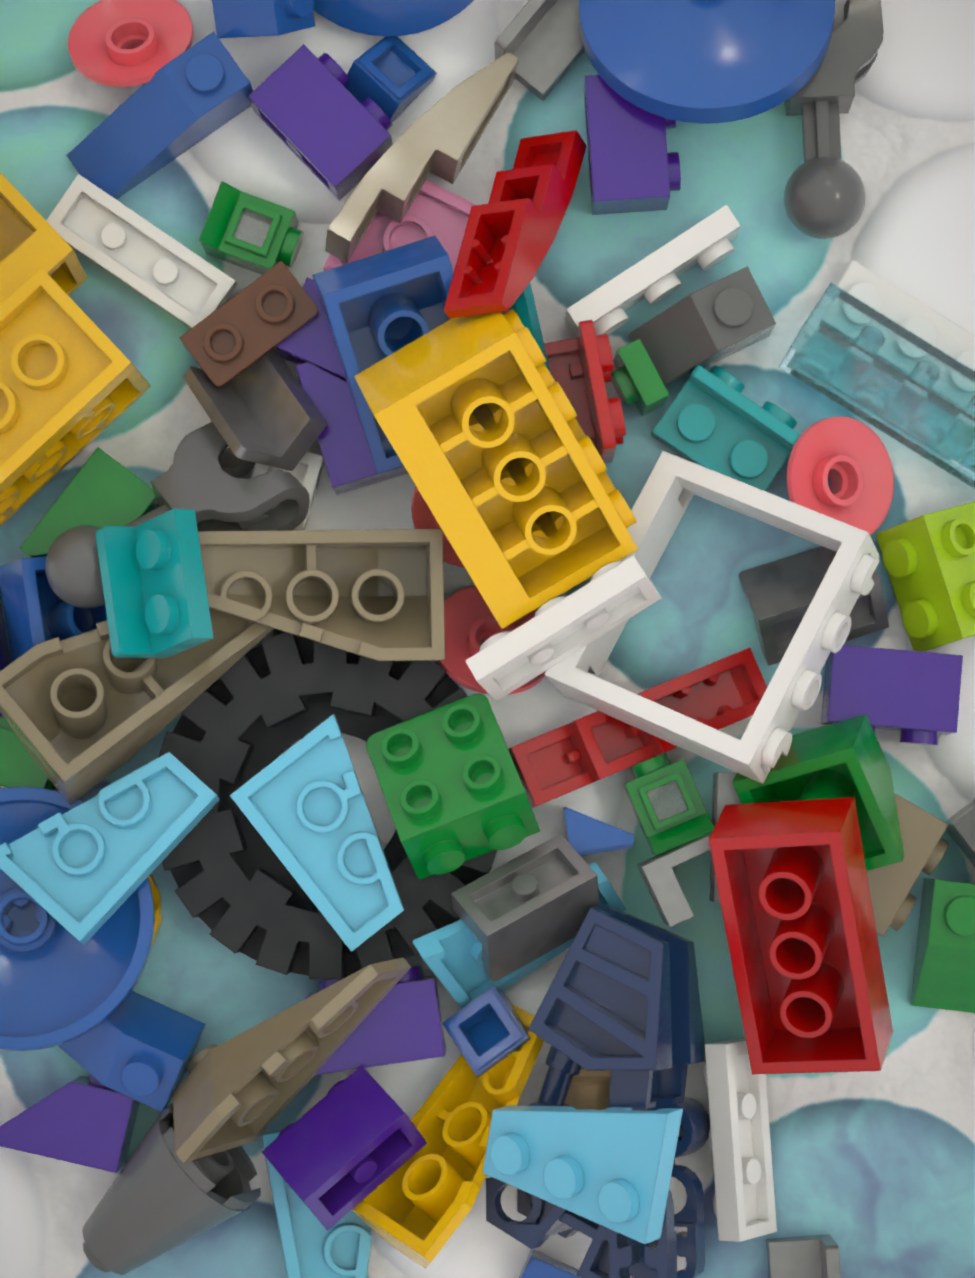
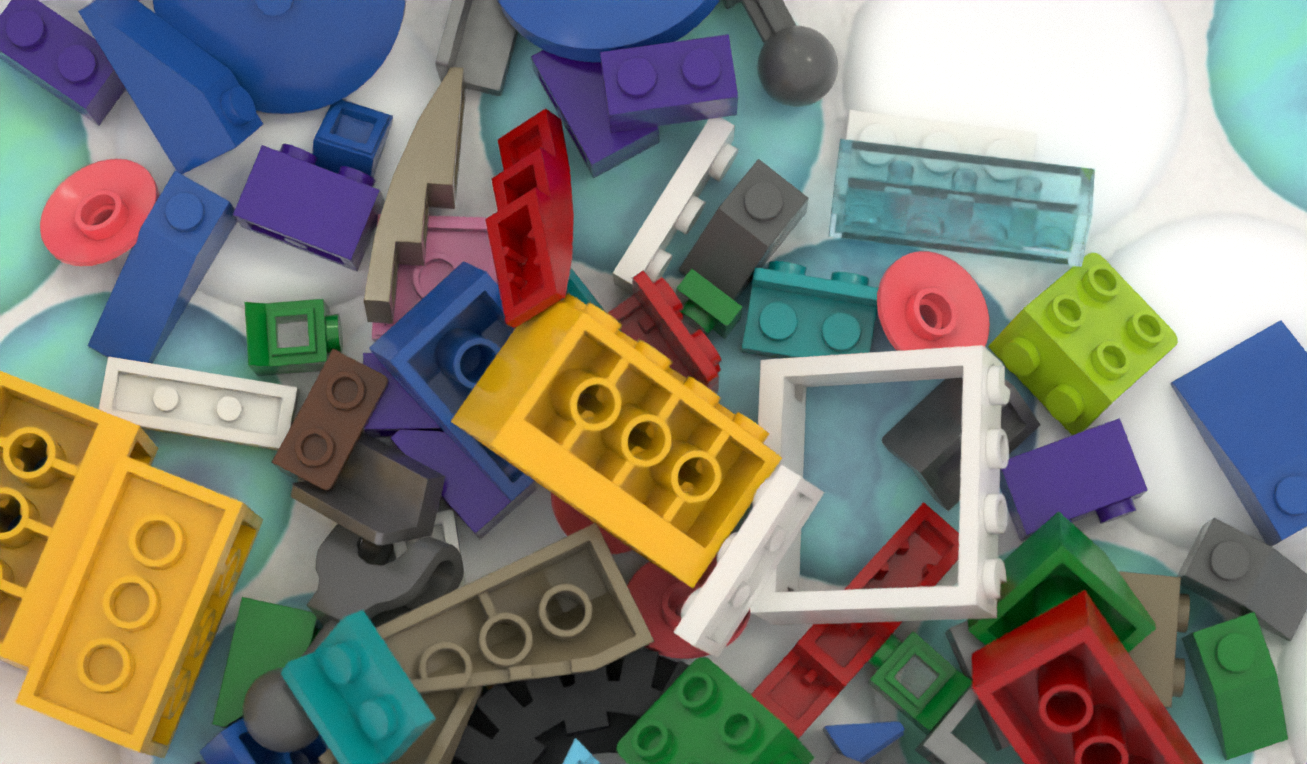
camera: 30 degrees left, 5 degrees down
none -> dark purple brick [600,34,738,133]

